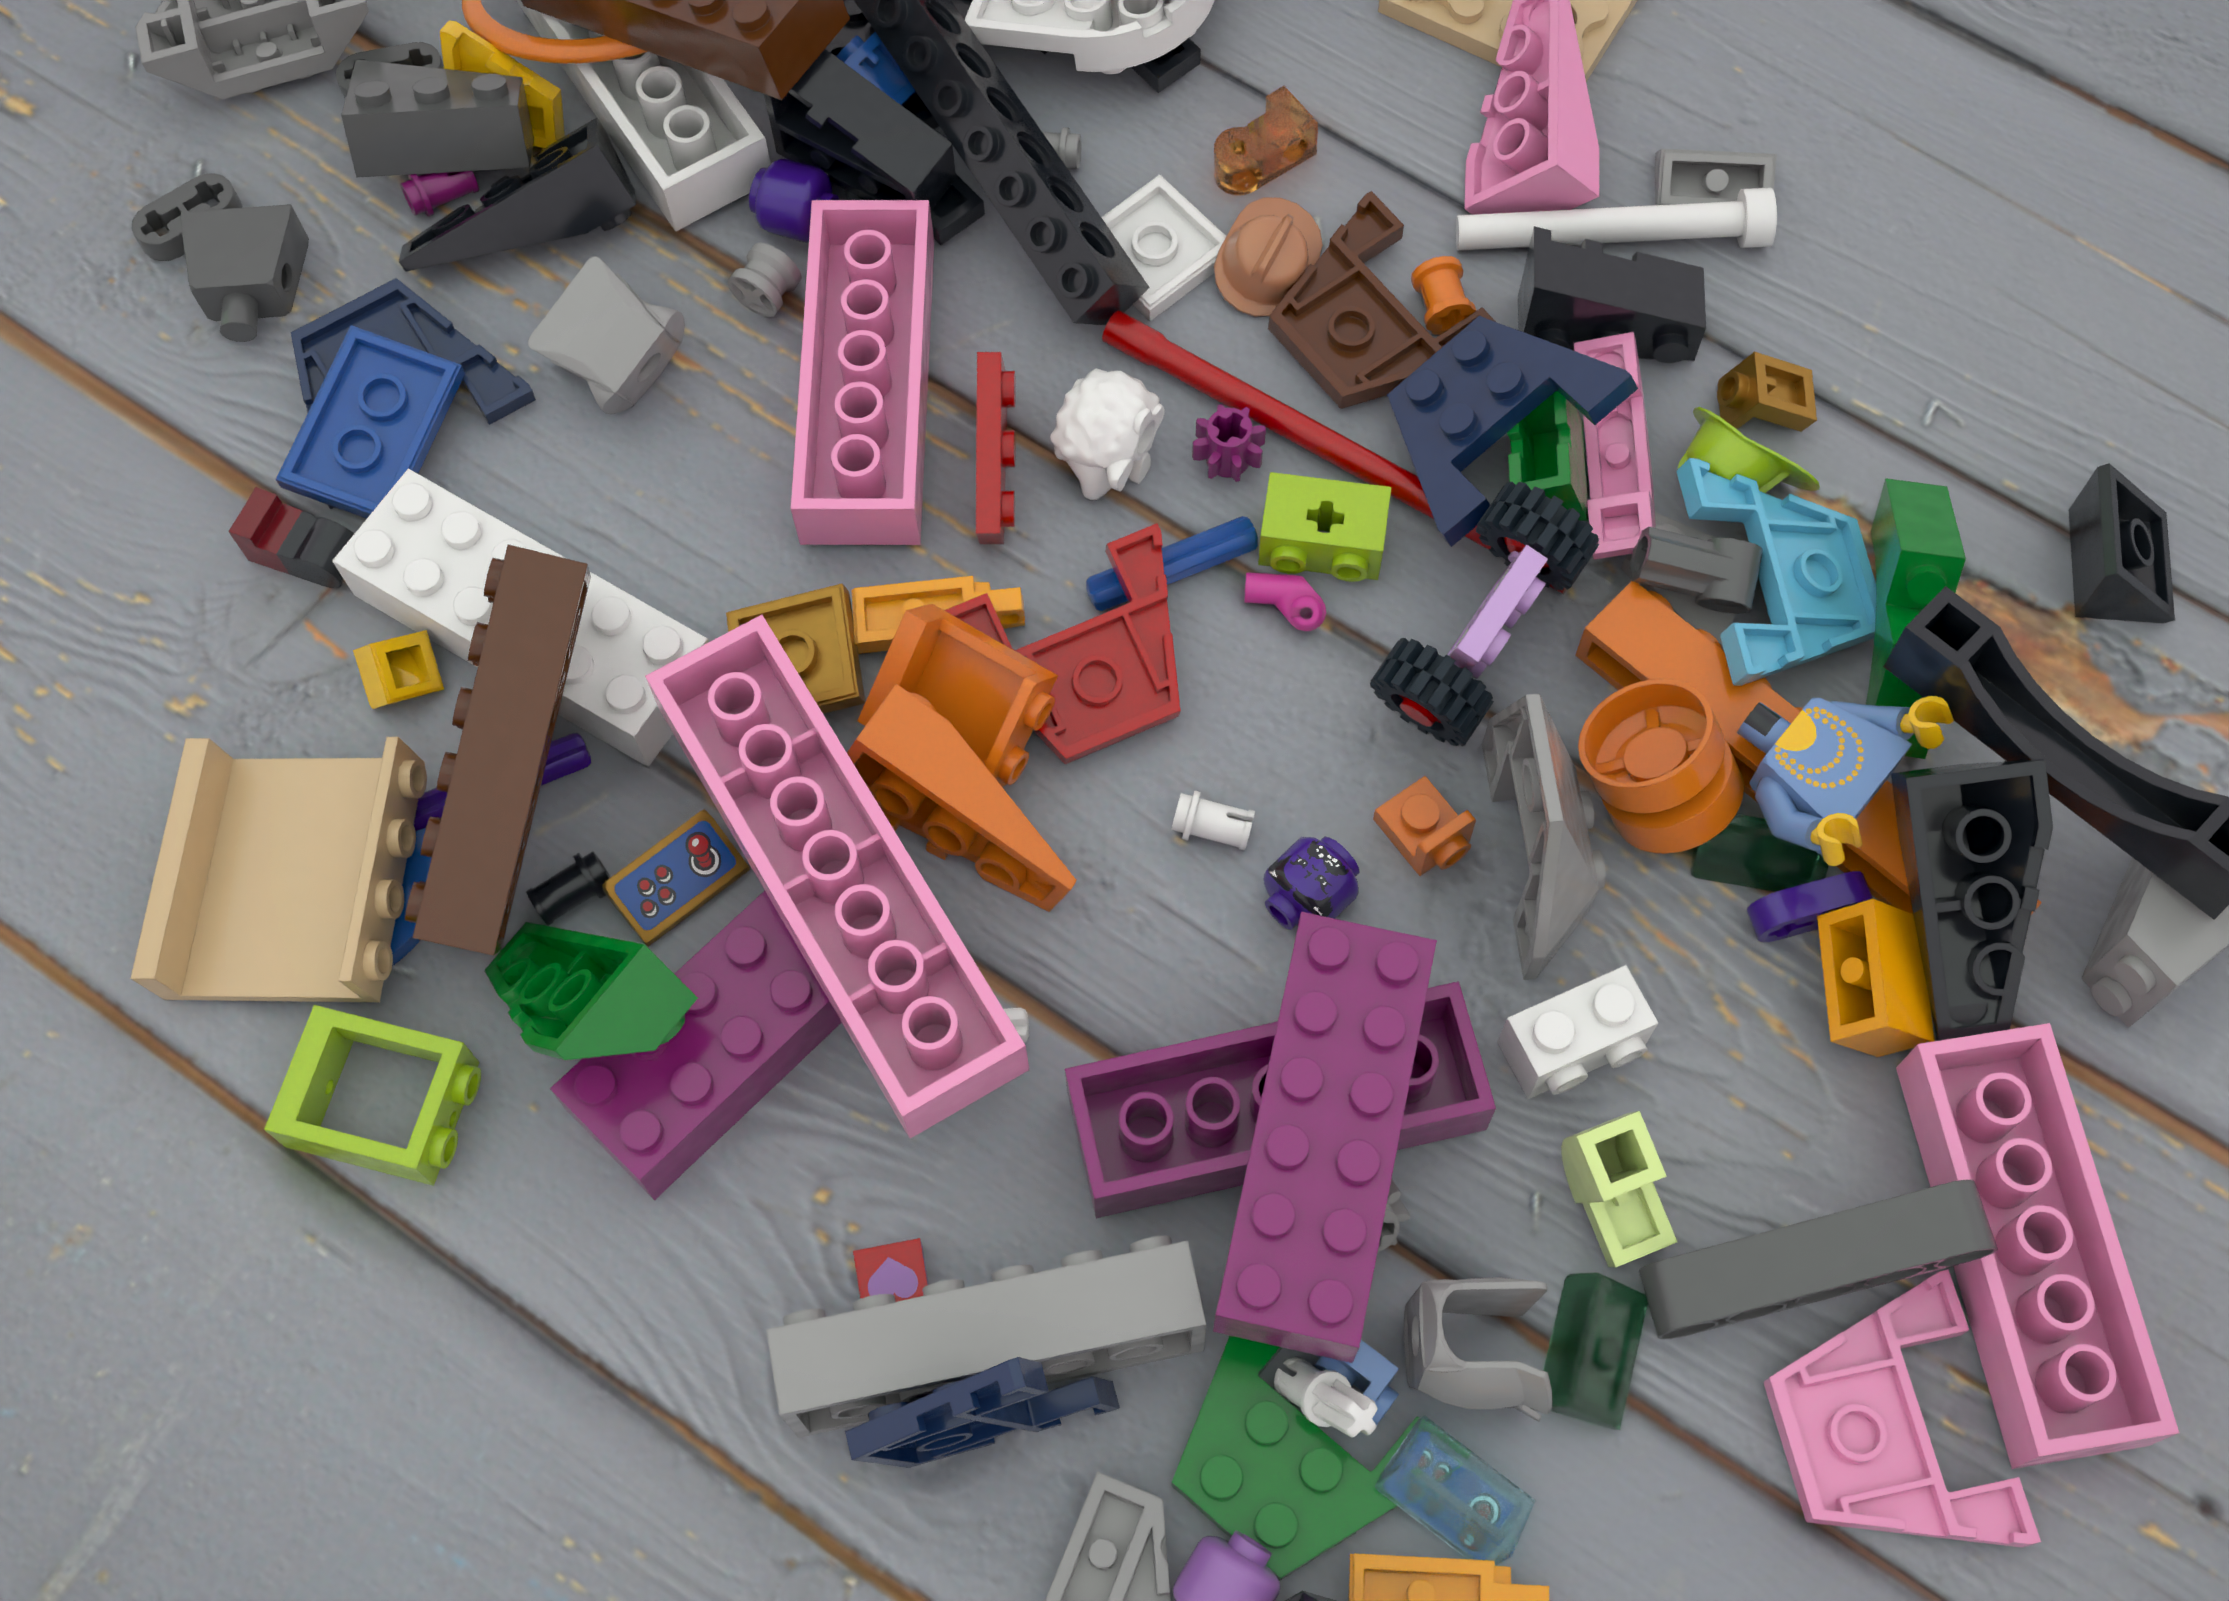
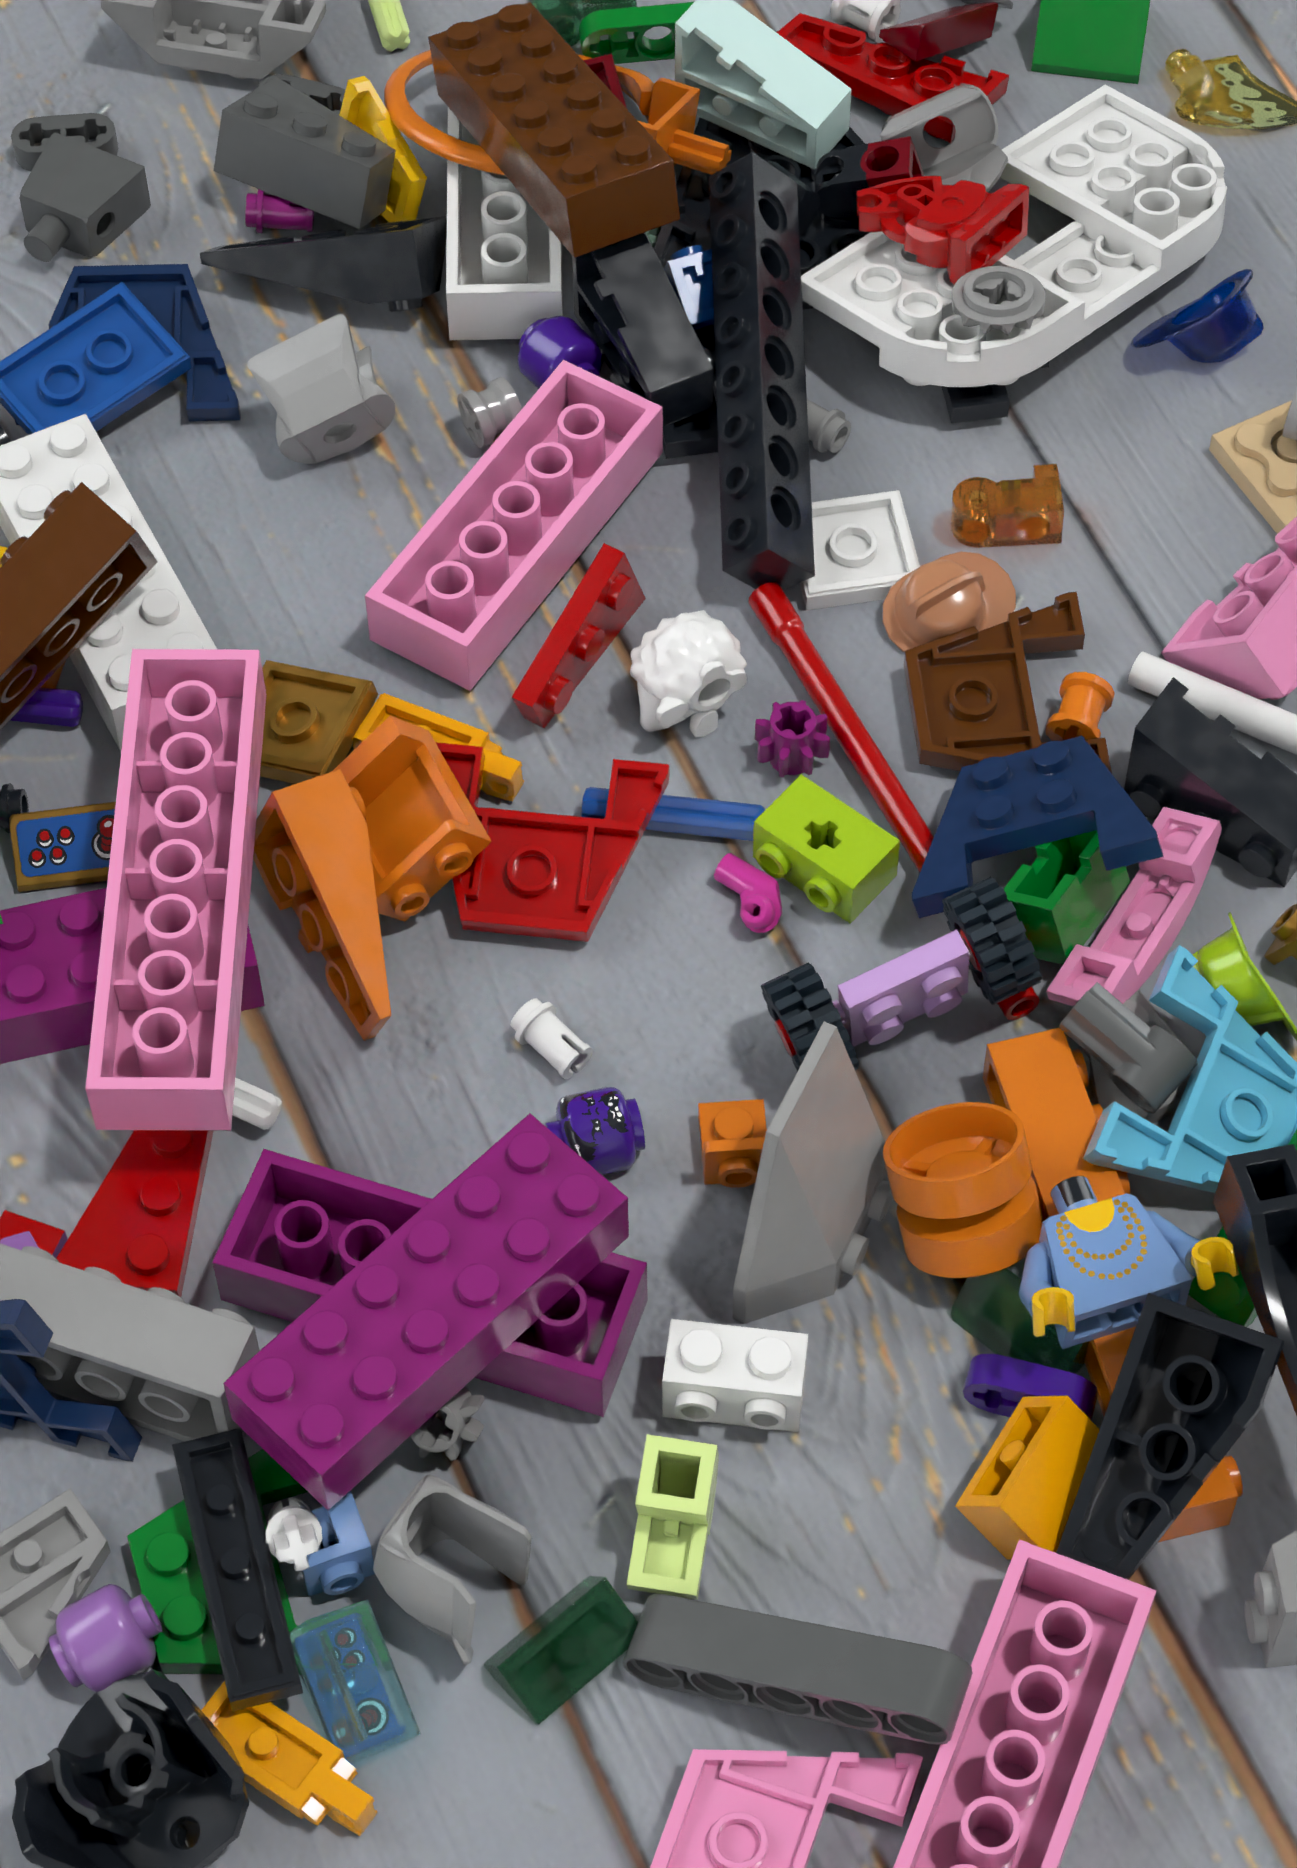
camera: 30 degrees right, 10 degrees down
none -> red wing [56,1130,214,1297]
none -> black tile [172,1428,303,1712]

